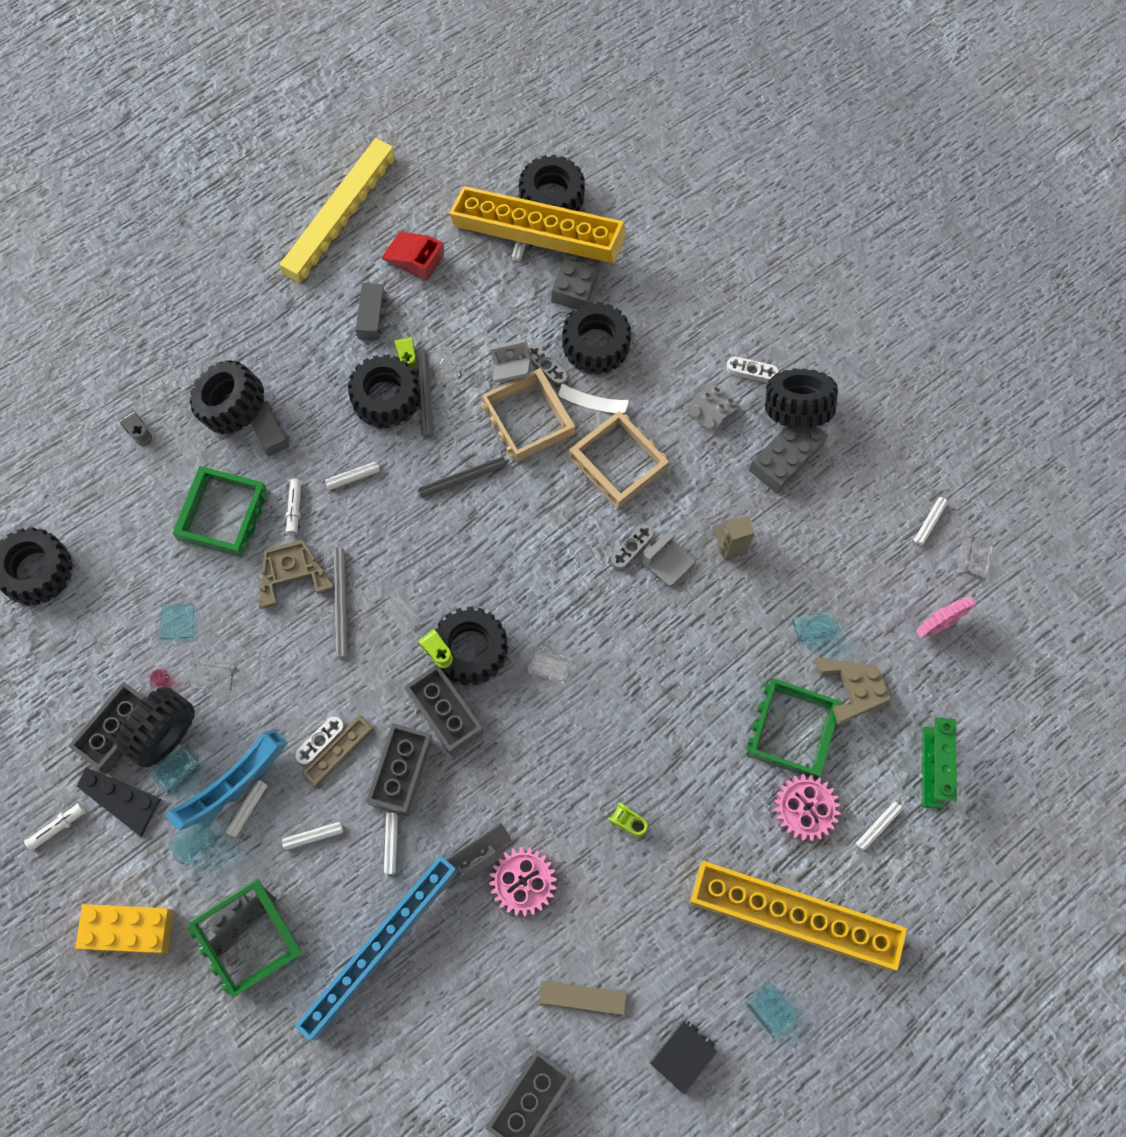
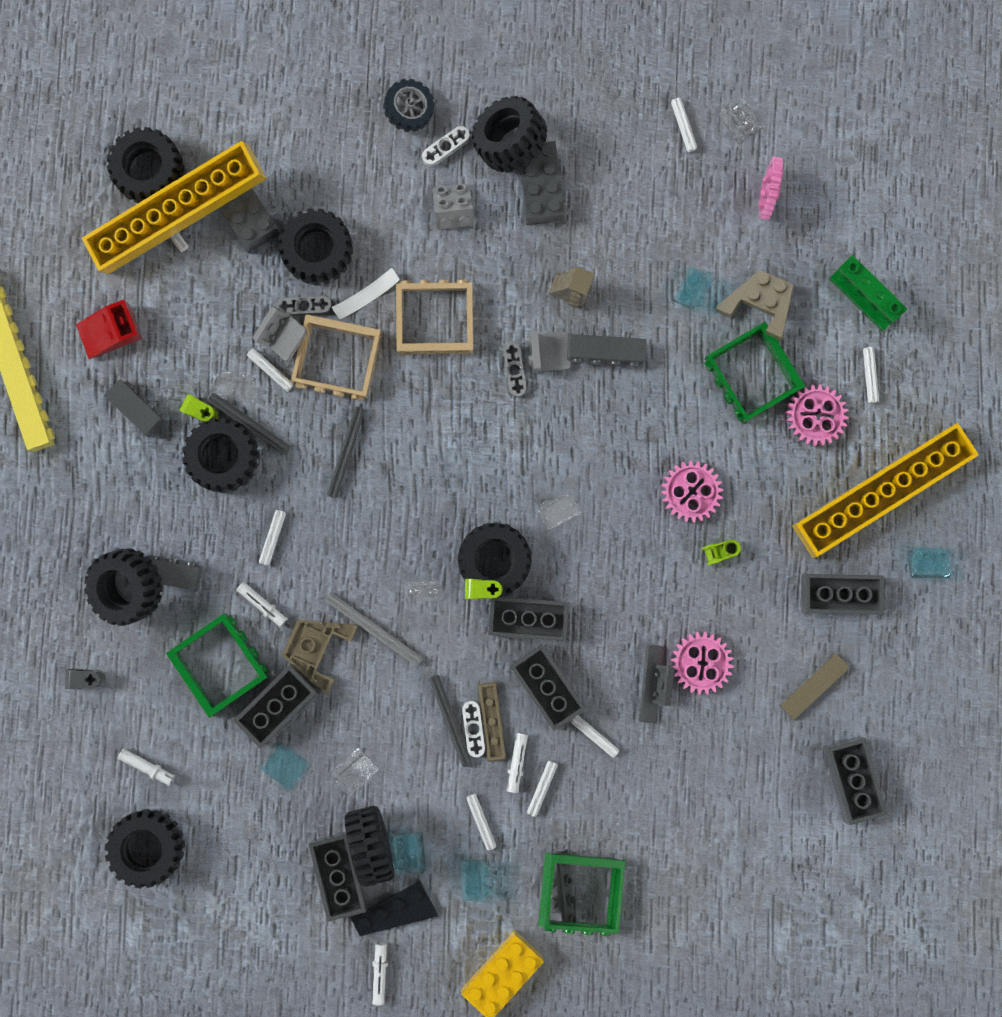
camera: 50 degrees left, 15 degrees up
clear pink plate [150,669,170,688] -> none
dark azure arch [165,729,288,831] -> none
dark azure brick [294,855,459,1041] -> none
black brick [649,1021,717,1094] -> none
none -> white pin [118,748,175,786]
none -> dark grey brick [233,665,319,749]
none -> white axle [247,348,294,392]
none -> black wheel [383,79,435,132]
none -> dark grey axle [429,675,472,767]
none -> white pin [506,733,528,793]
none -> dark grey brick [567,334,646,367]
none -> bright pink gear [660,460,723,523]
none -> dark grey brick [801,574,884,615]

